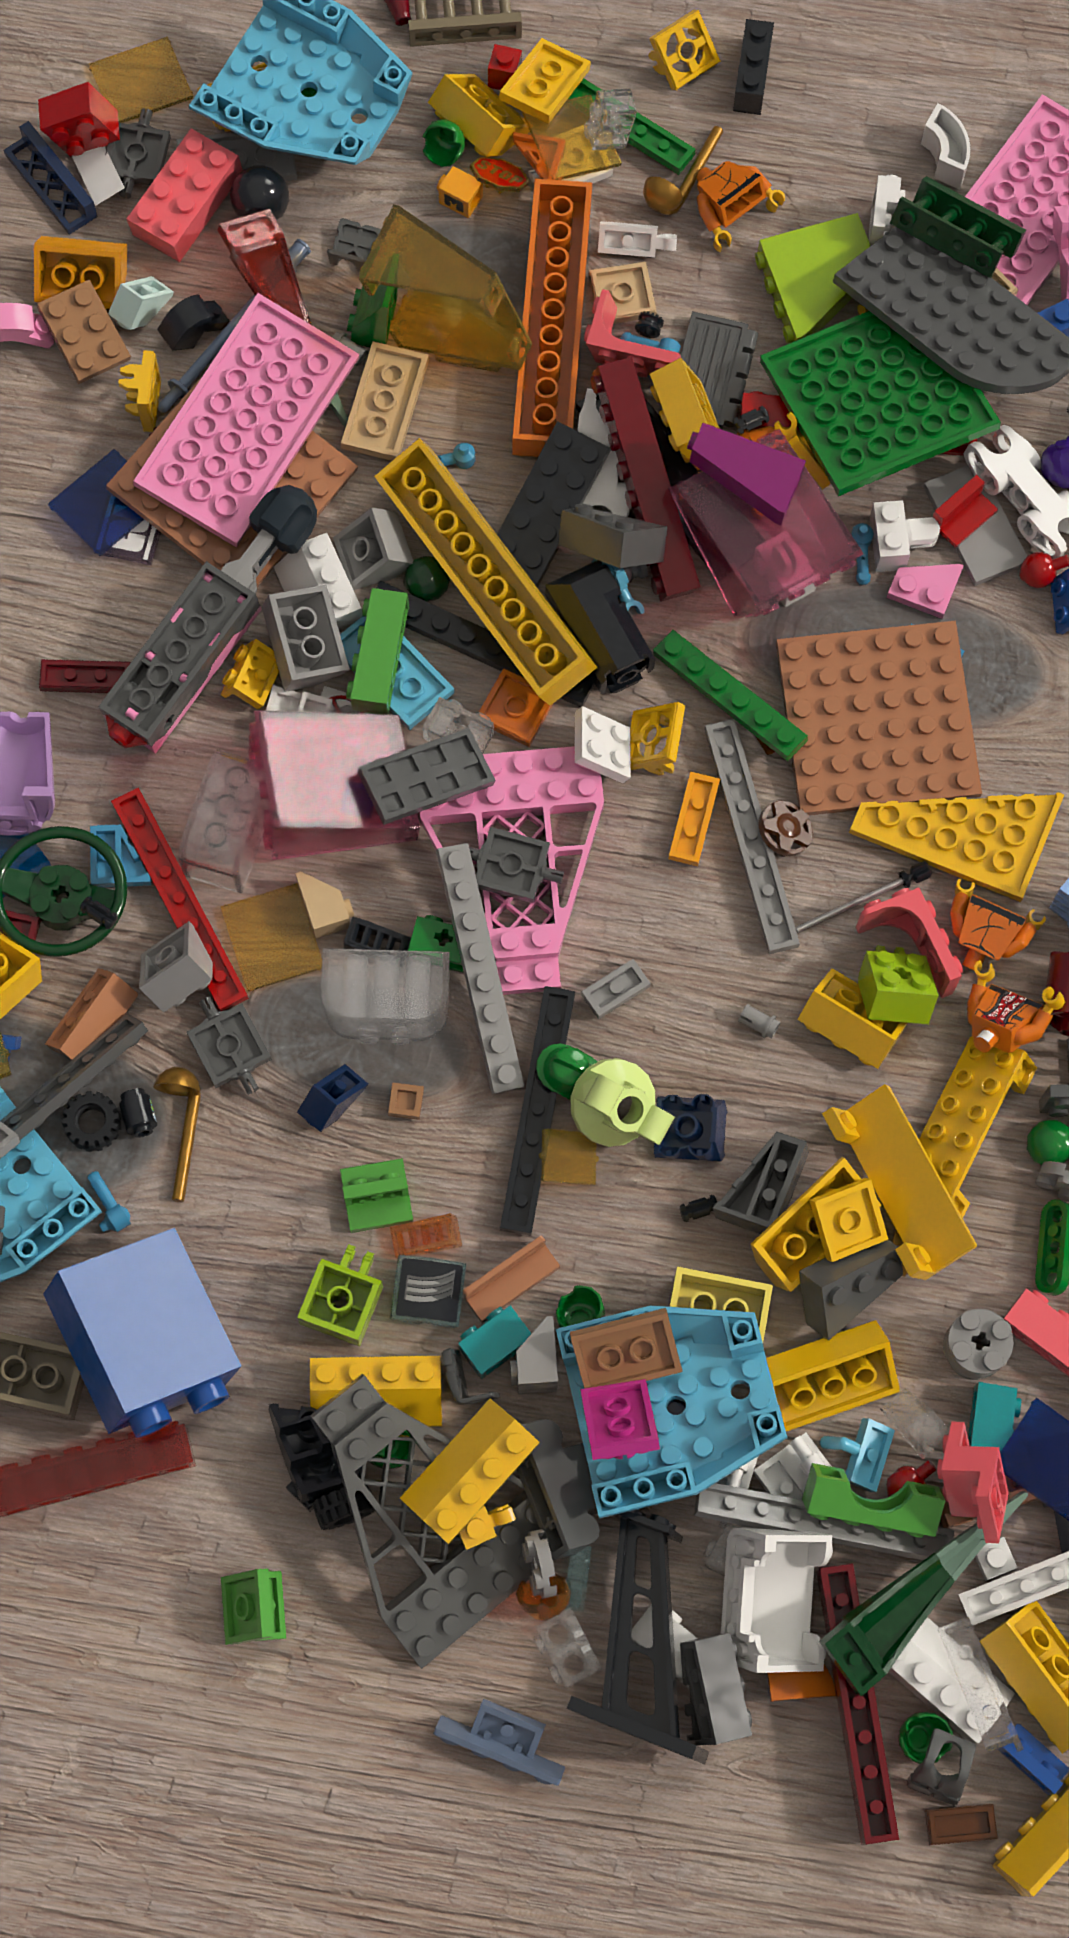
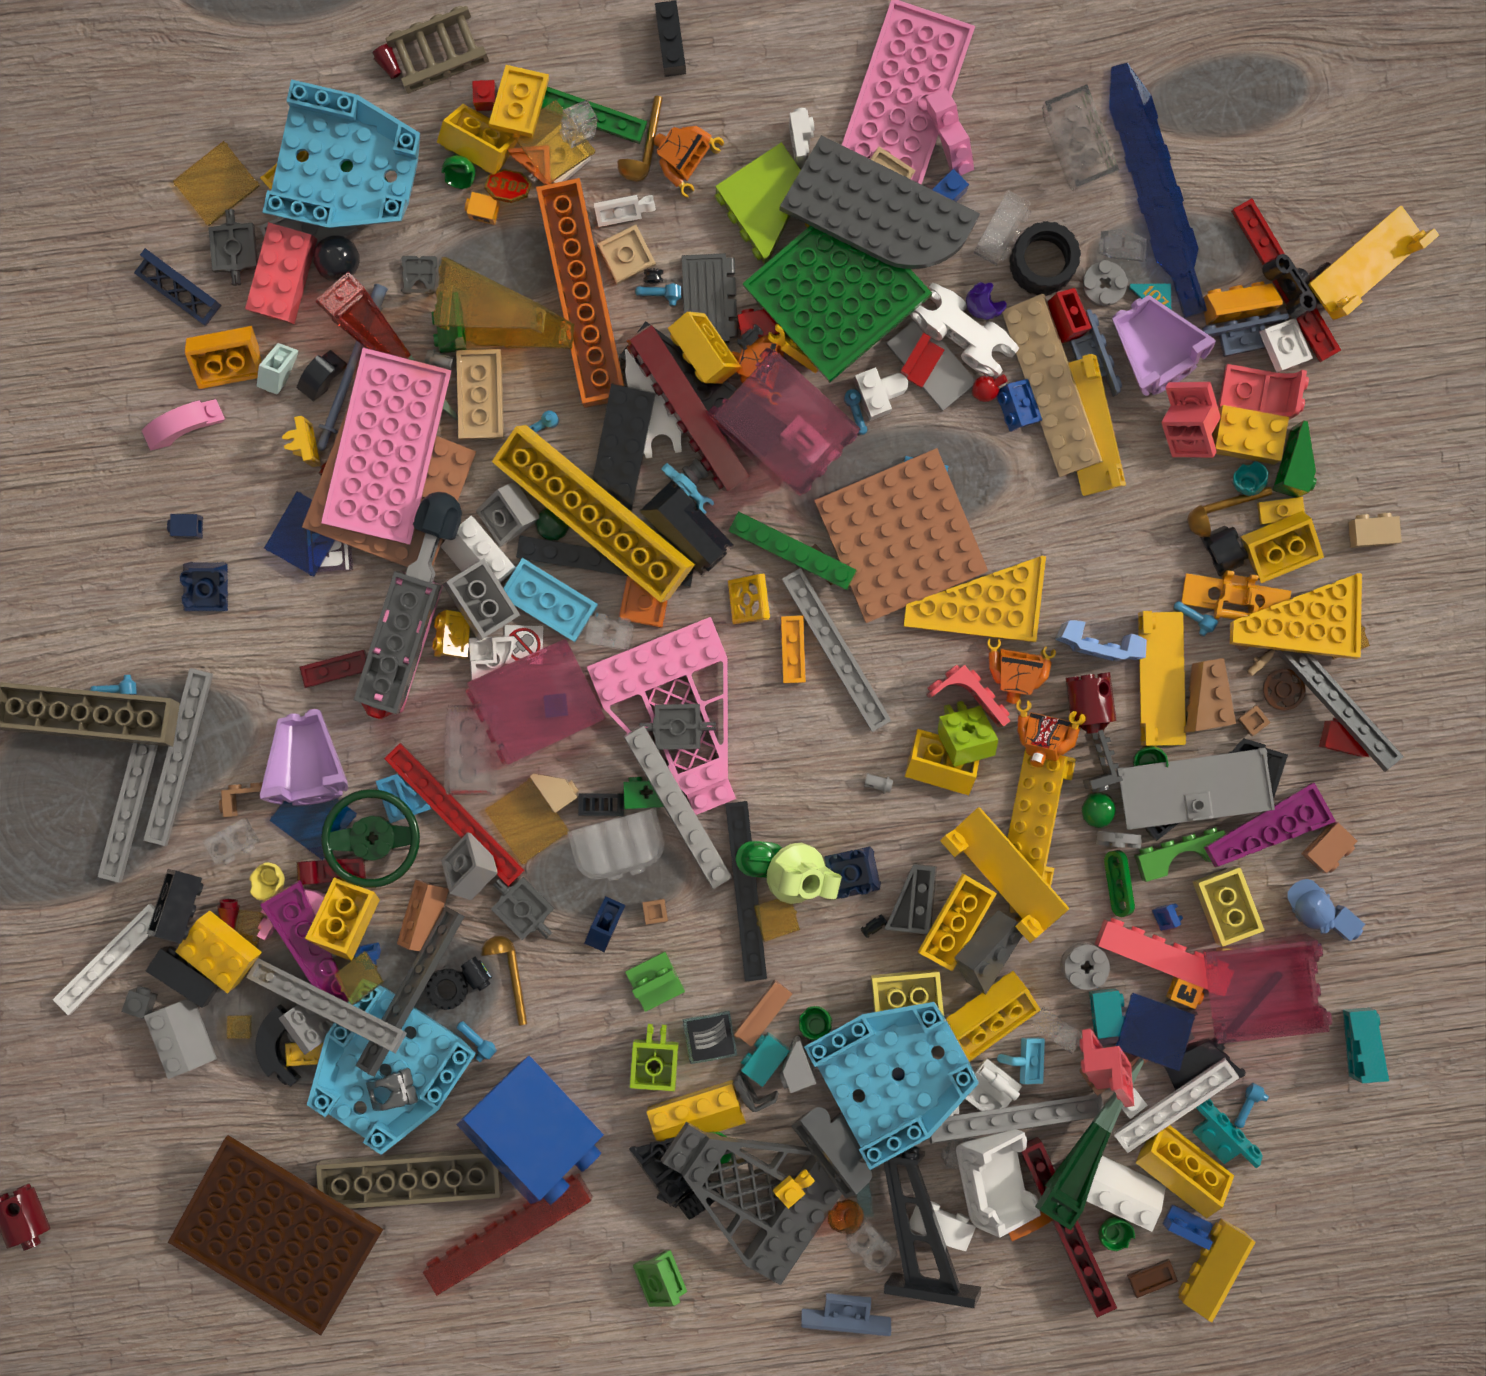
camera: 15 degrees left, 15 degrees up
medium nougat plate [37,280,131,384] -> none
red brick [38,82,120,157] -> none
white sticker [72,146,125,206] -> none
black piece [80,896,118,929] -> none
bright green brick [346,588,409,716] -> none
dark grey plate [357,728,496,825] -> none
clear orange slope [390,1213,462,1259] -> none
yellow slope [400,1398,540,1544] -> none
light grey plate [522,1529,557,1599] -> none
dark grey wedge [558,504,667,568] -> none
medium nougat plate [570,1308,683,1388] -> none
white plate [575,706,631,783] -> none
dark pink plate [580,1379,660,1460] -> none
light grey plate [581,959,651,1020] -> none
coral bracket [584,289,681,377] -> none
yellow piece [648,9,721,90] -> none
wedge [680,1633,752,1745] -> none
magenta slope [687,423,806,526] -> none
wheel [758,800,813,856] -> none
piece [795,861,932,933] -> none
bright green arch [802,1463,946,1537] -> none
yellow plate [809,1178,889,1262] -> none
red piece [886,1460,937,1497] -> none
bright pink wing [887,564,964,619] -> none
dark green fence [889,176,1026,278] -> none
dark grey piece [906,1729,976,1806] -> none
white brick [921,103,970,190] -> none
clear panel [938,1617,1024,1752] -> none

